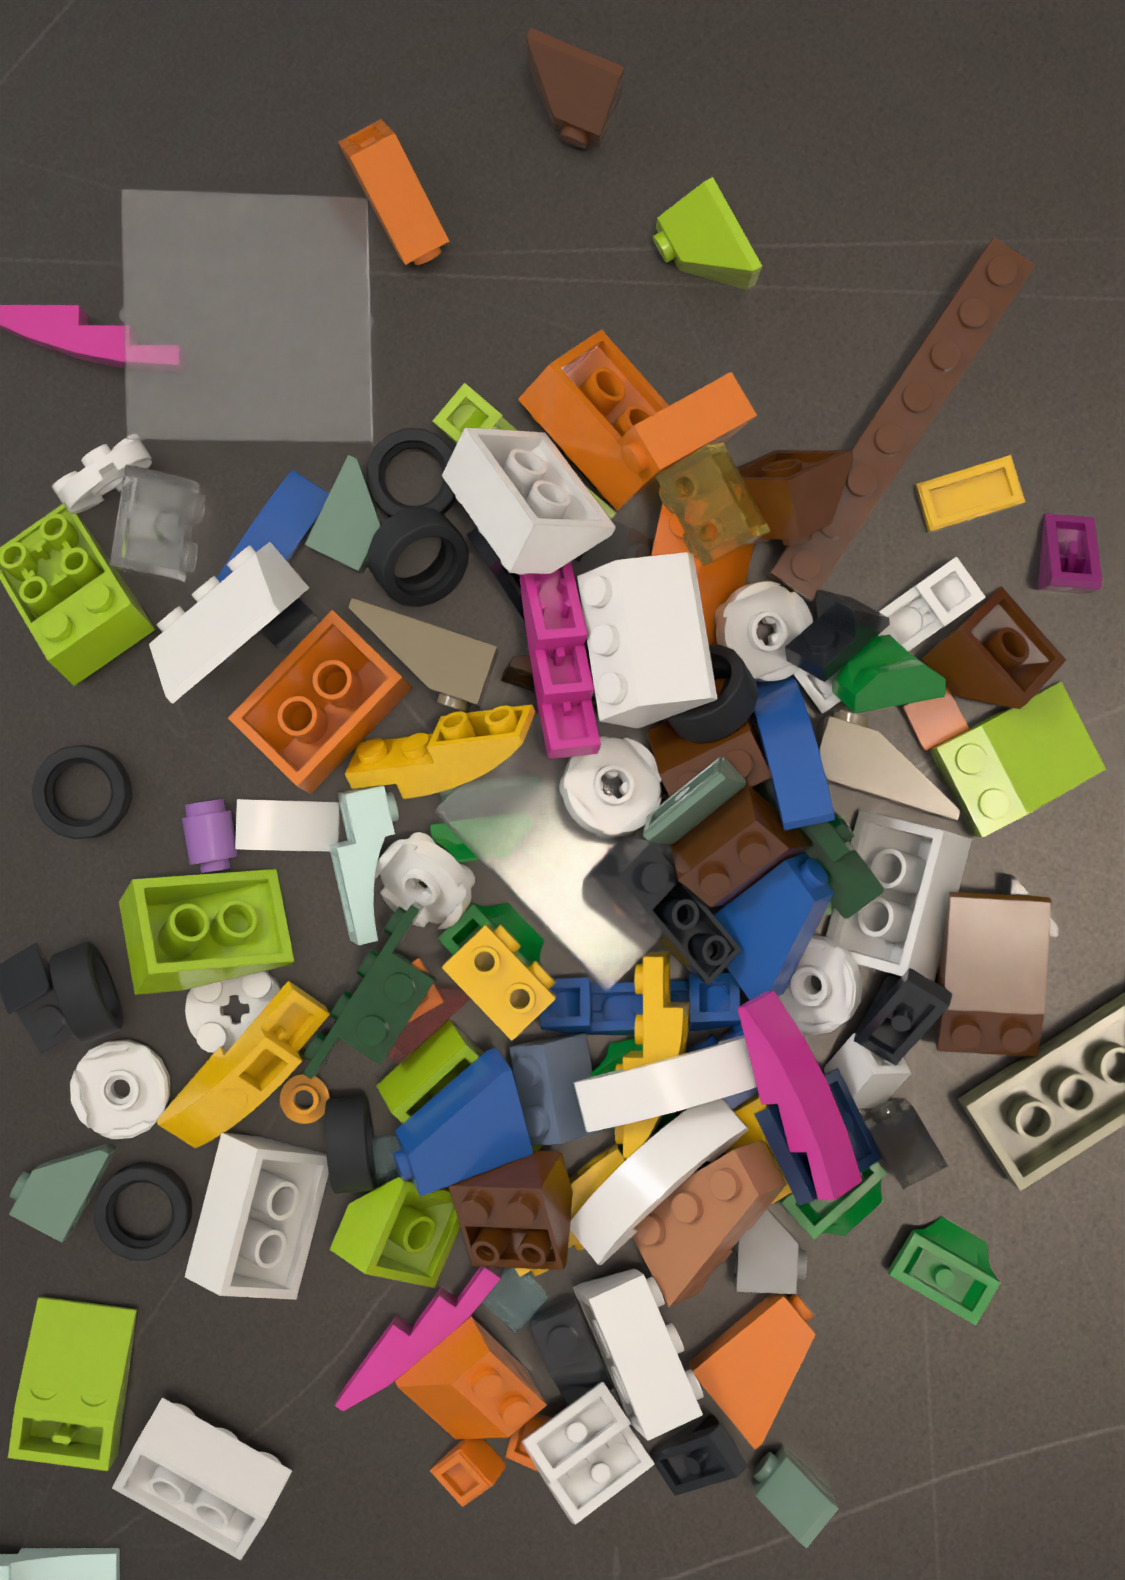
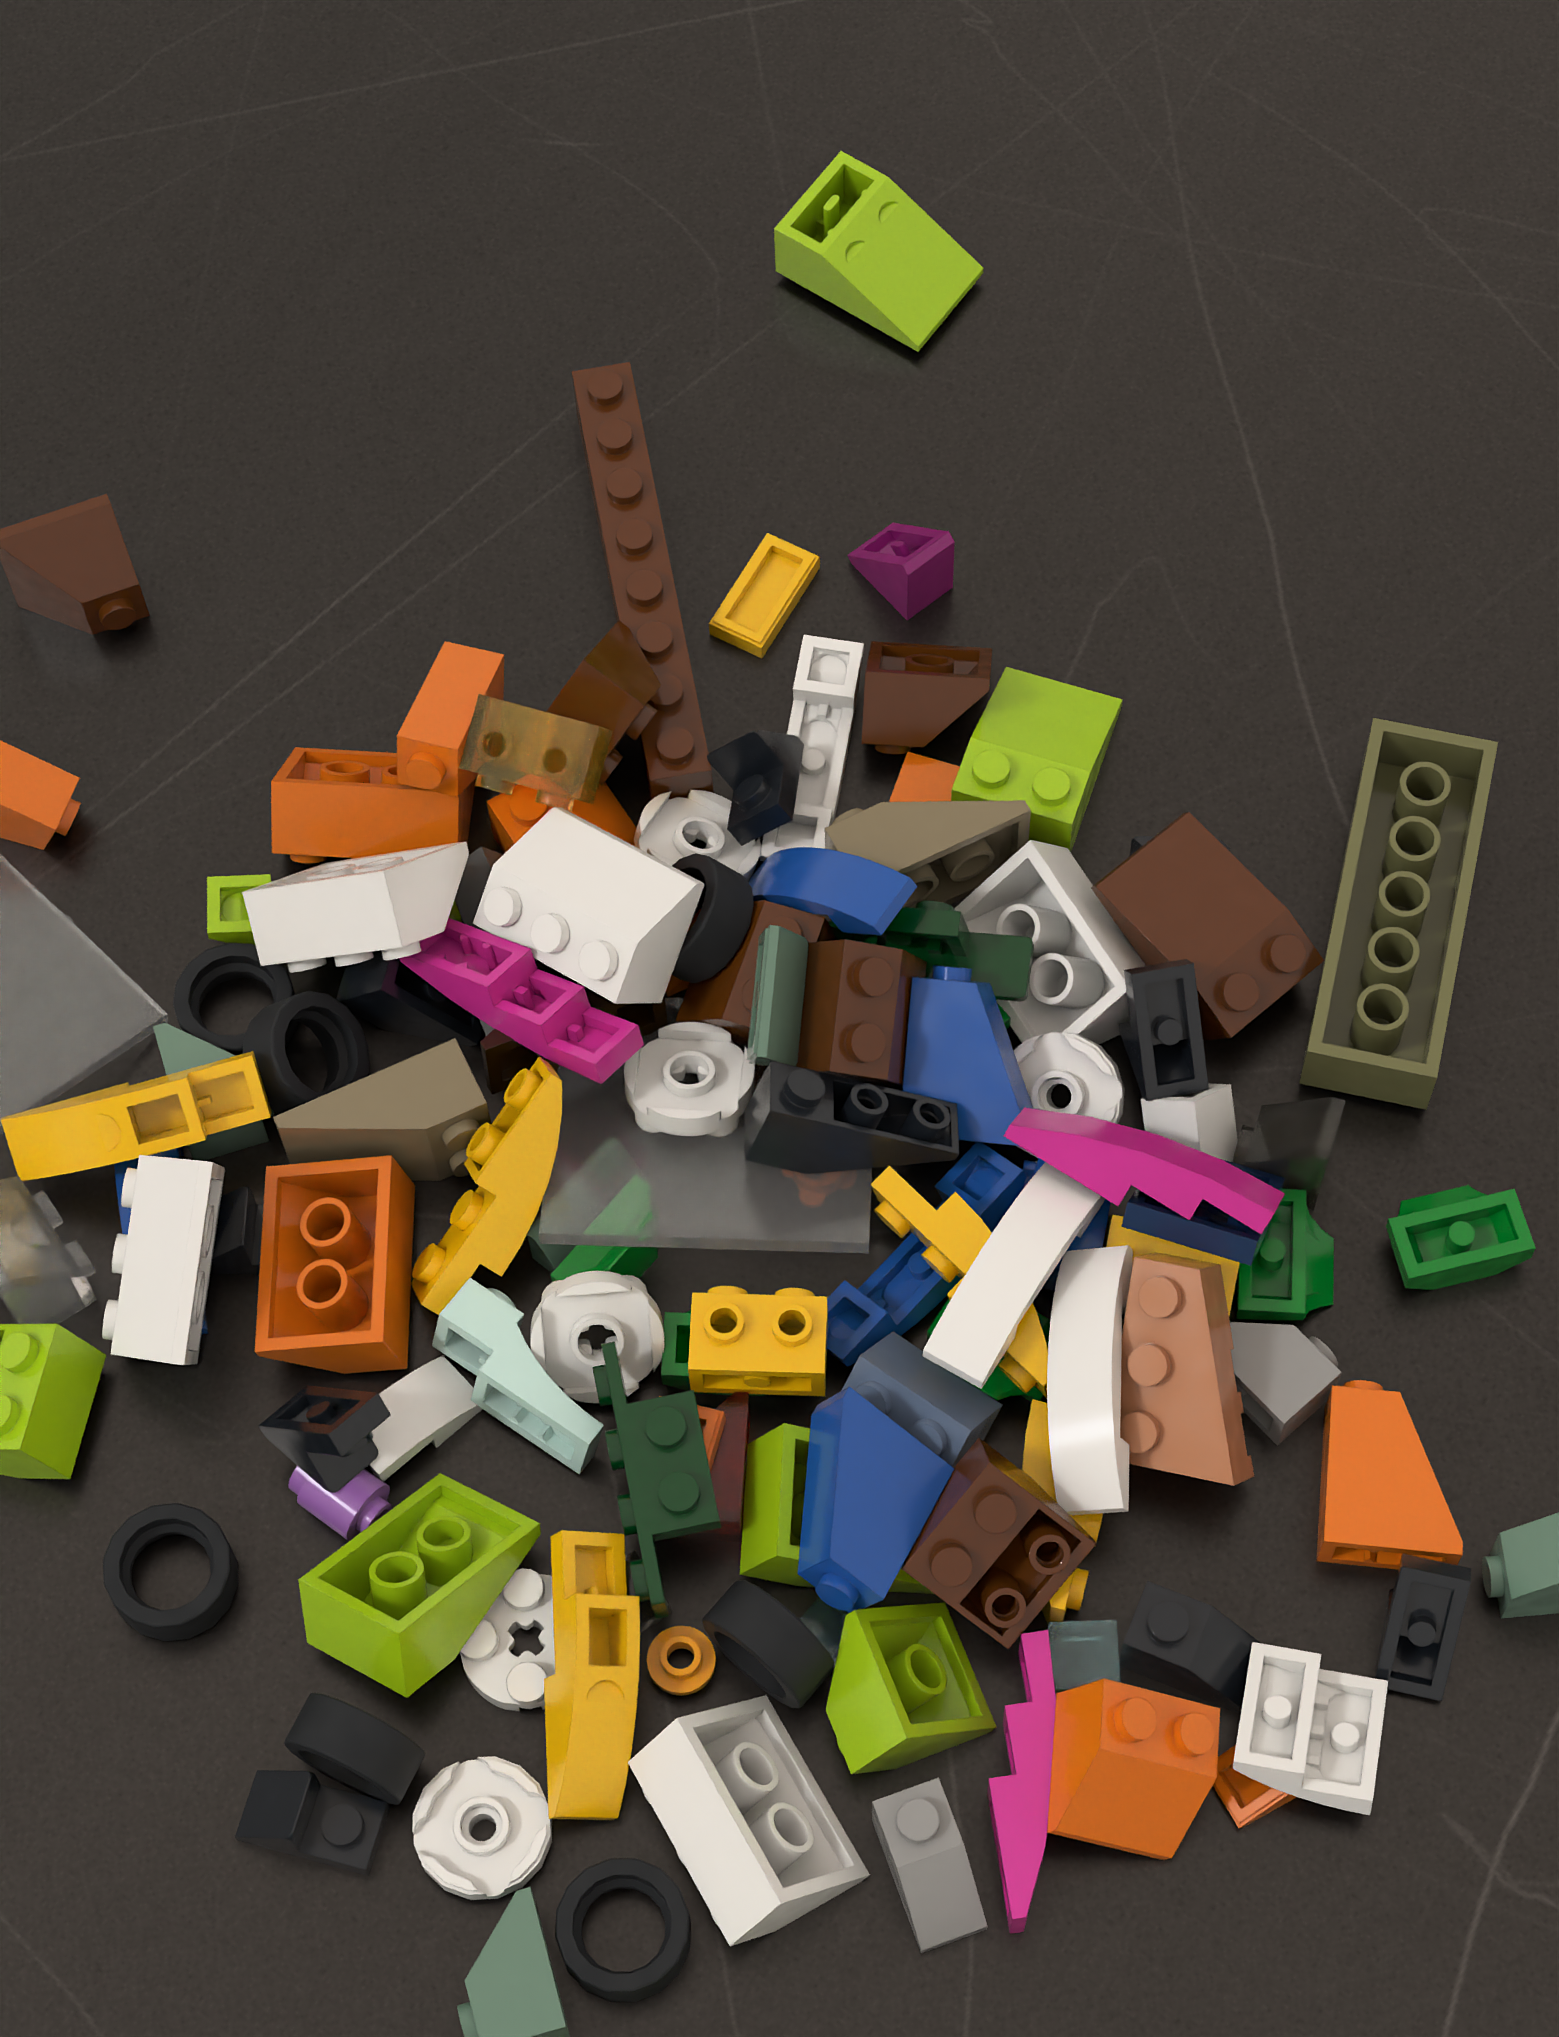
camera: 40 degrees left, 25 degrees down
orange slope [430,1438,506,1507] -> none
white slope [572,1269,704,1441] -> none
lime slope [653,177,762,290] -> none
green slope [832,634,946,714] -> none
none -> yellow slope [1,1051,272,1181]
none -> black slope [259,1385,391,1493]
none -> light grey slope [872,1777,988,1953]

